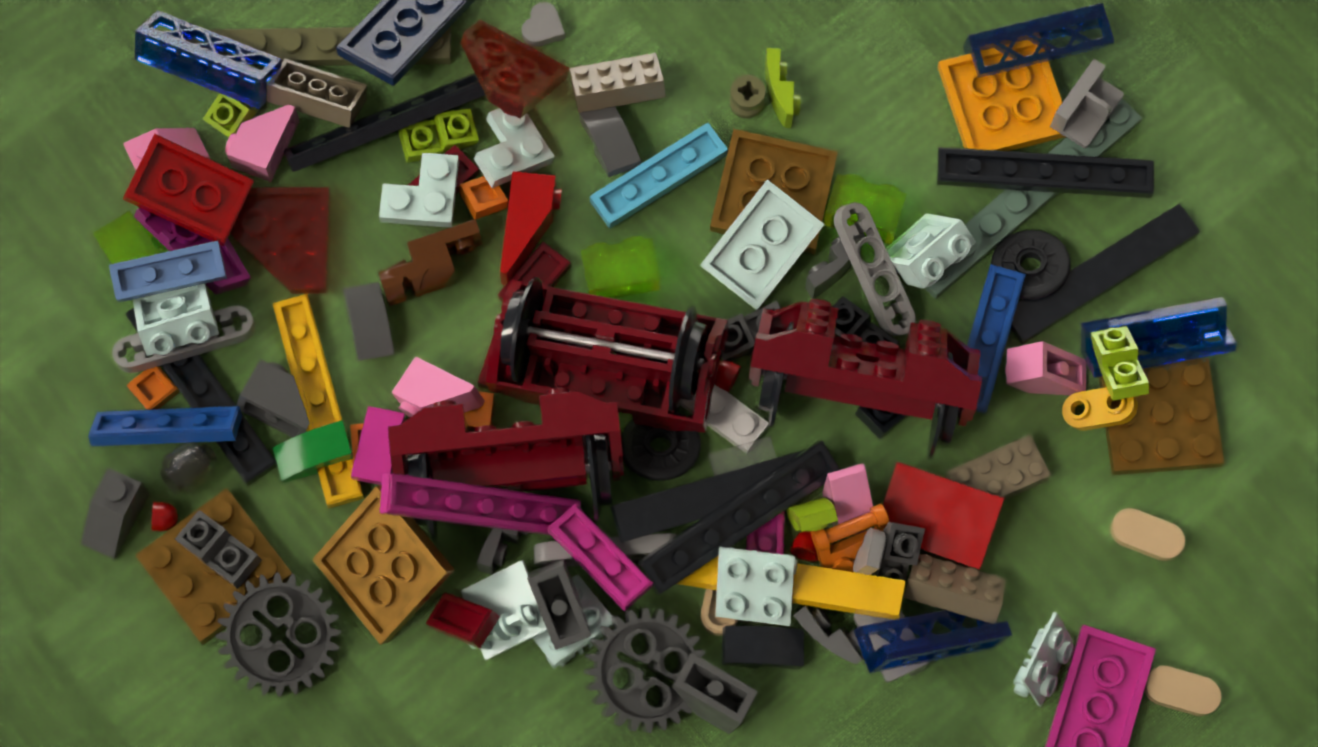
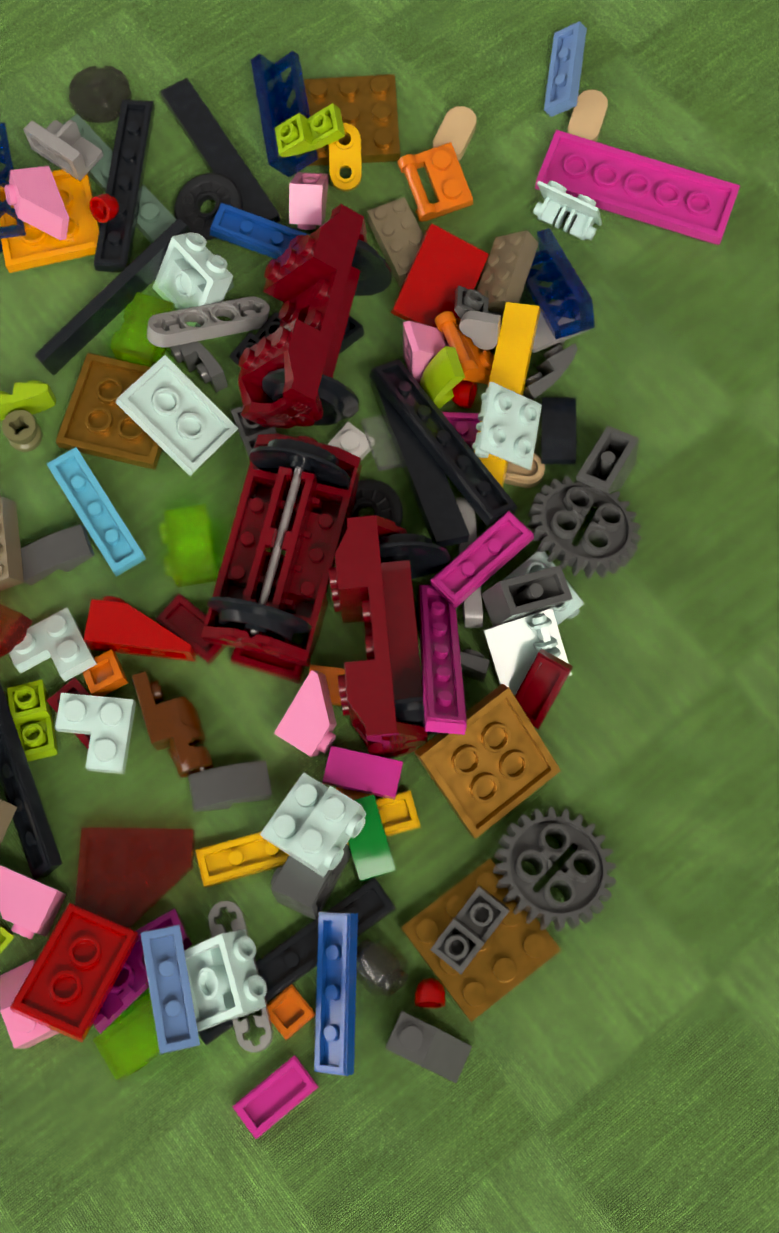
camera: 85 degrees left, 0 degrees up
none -> bright pink slope [5,166,69,240]
none -> black tile [34,218,190,376]
none -> clear smoke tile [69,65,132,124]
none -> red hinge [89,193,119,223]
none -> dark pink tile [232,1055,319,1139]
none -> light aqua plate [260,772,367,877]
none -> orange plate [397,142,473,222]
none -> medium blue plate [544,21,587,117]

